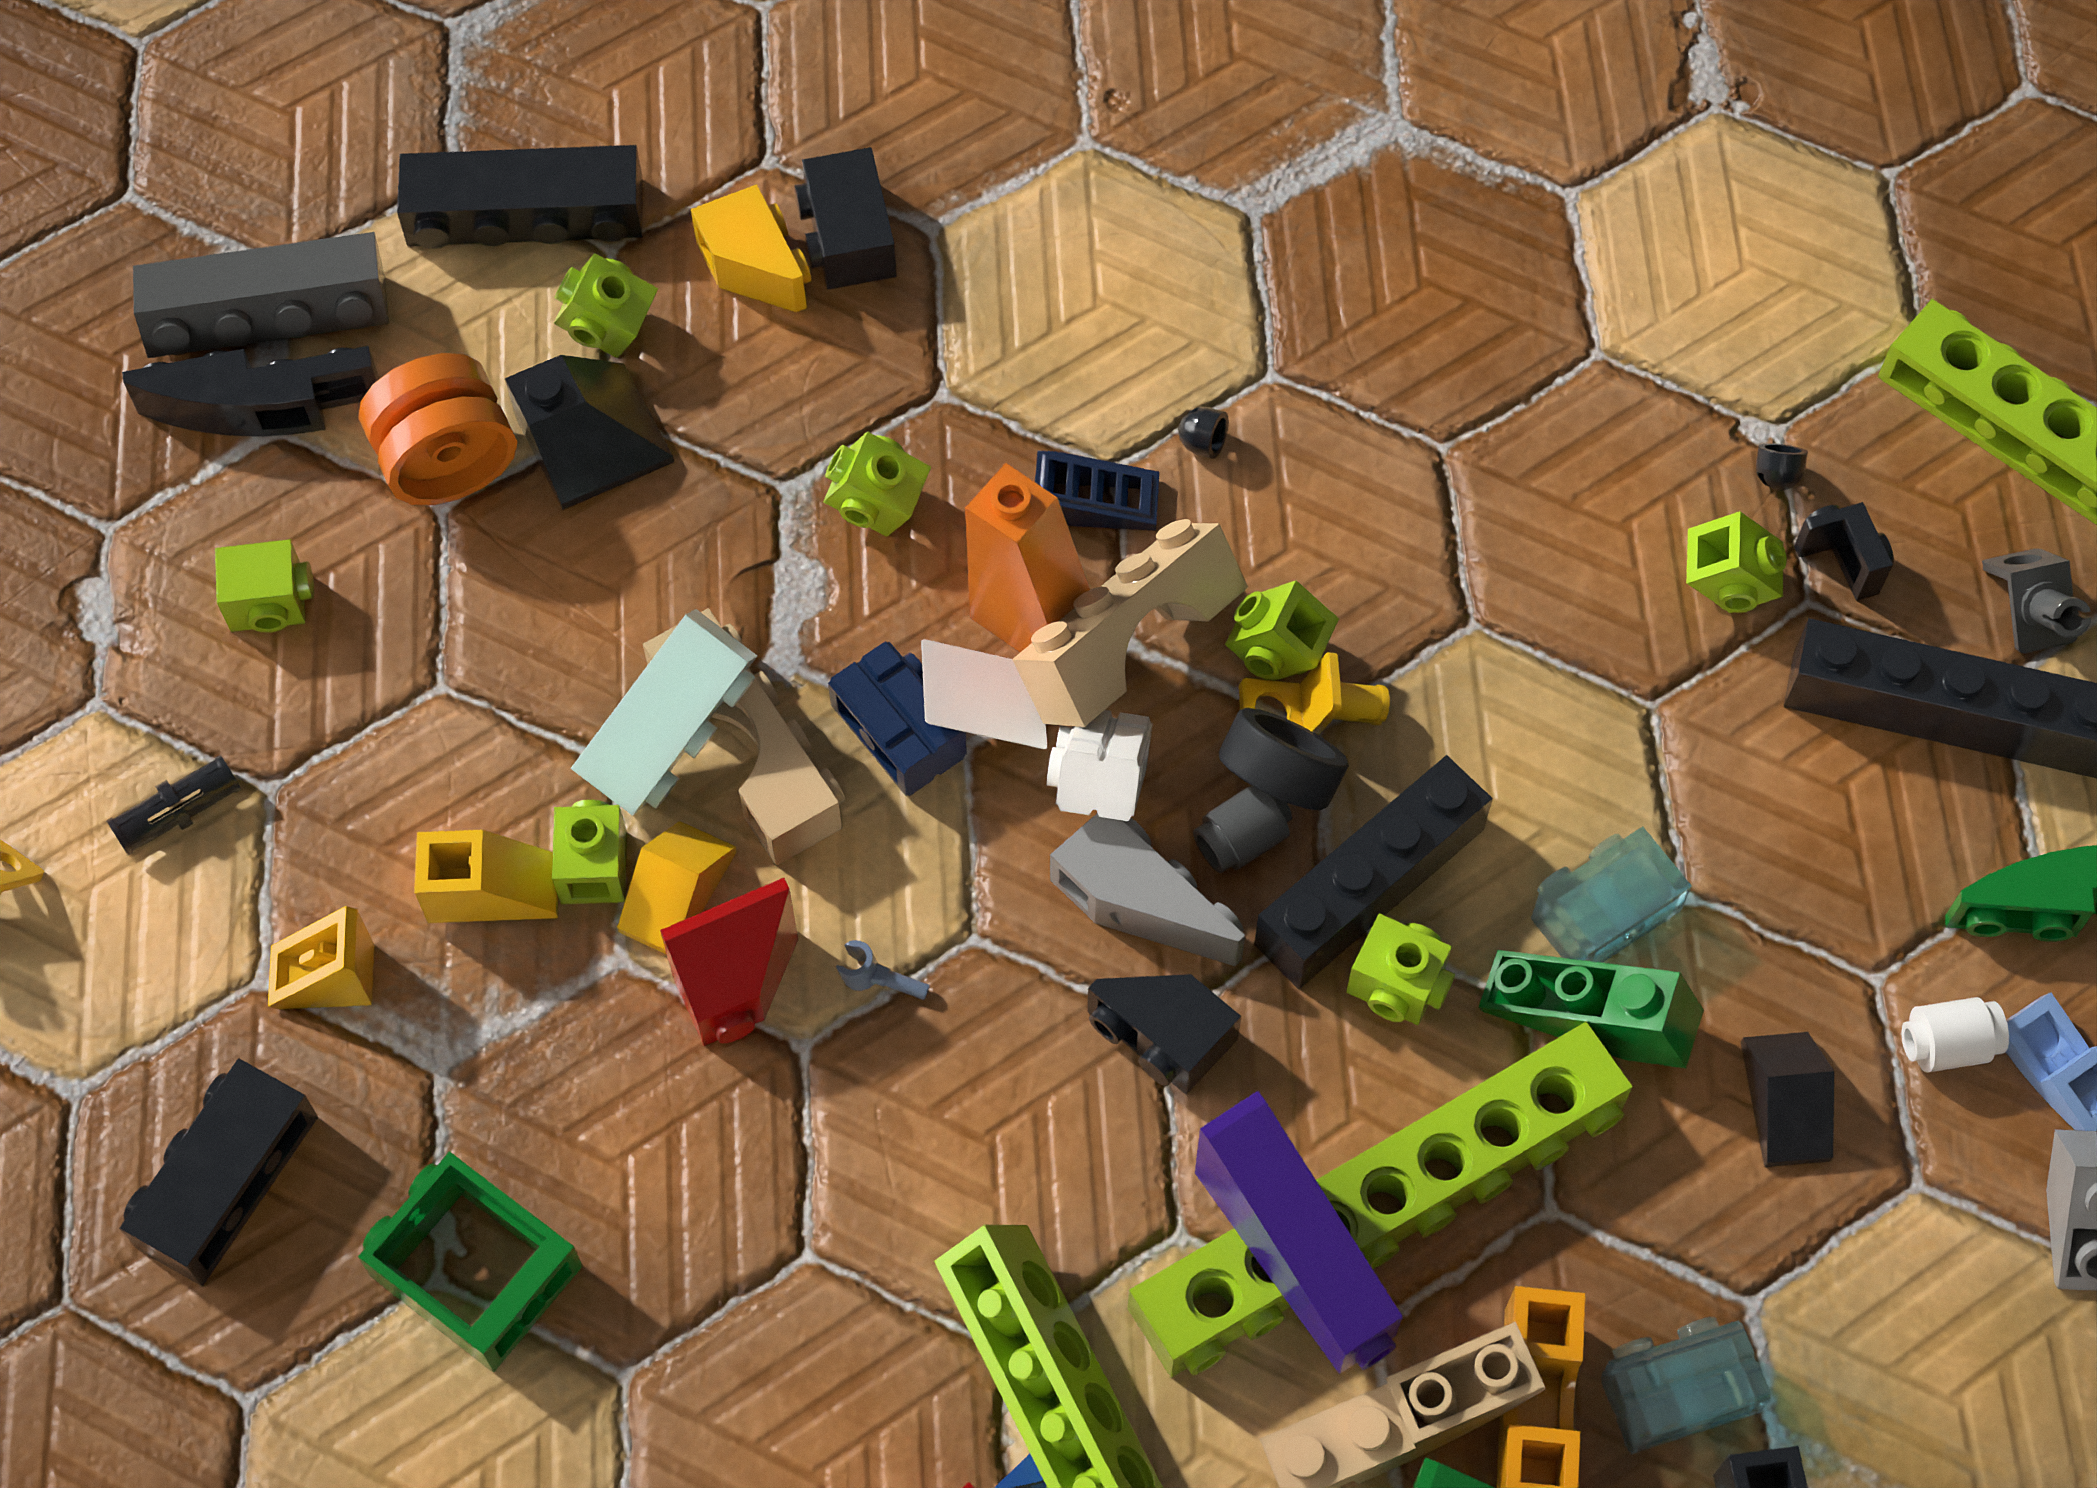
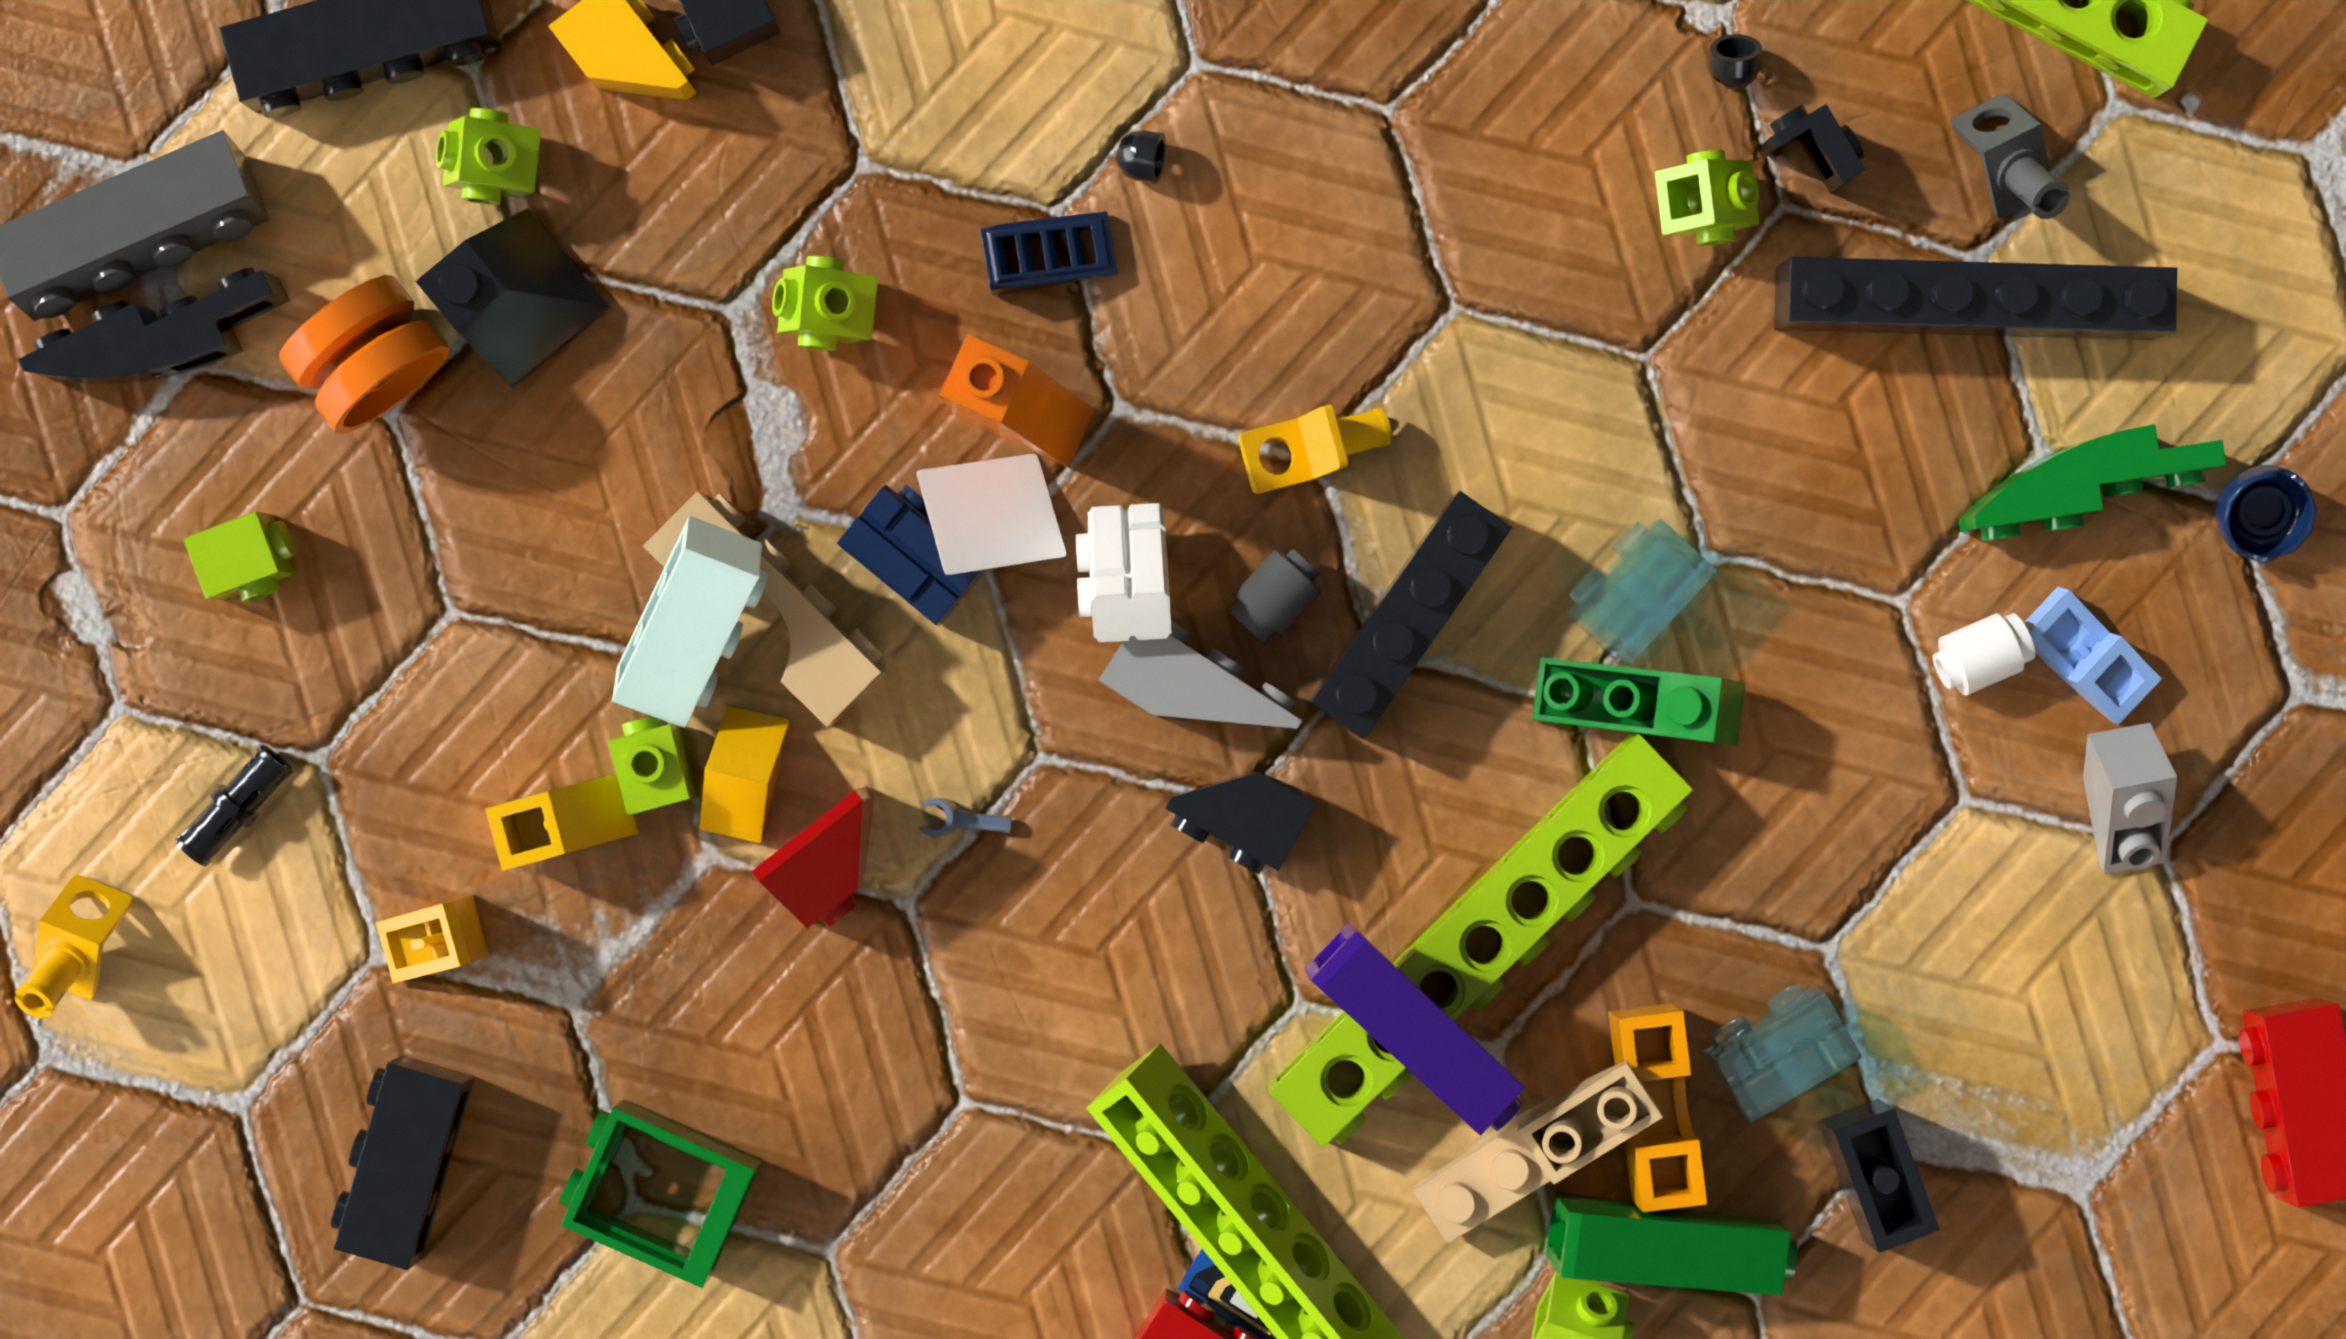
camera: 15 degrees left, 25 degrees up
tan arch [1012,519,1248,727] -> none
black tyre [1219,708,1349,811] -> none
lime brick [1225,580,1339,681] -> none
lime brick [1346,913,1455,1025] -> none
black slope [1741,1032,1835,1167] -> none

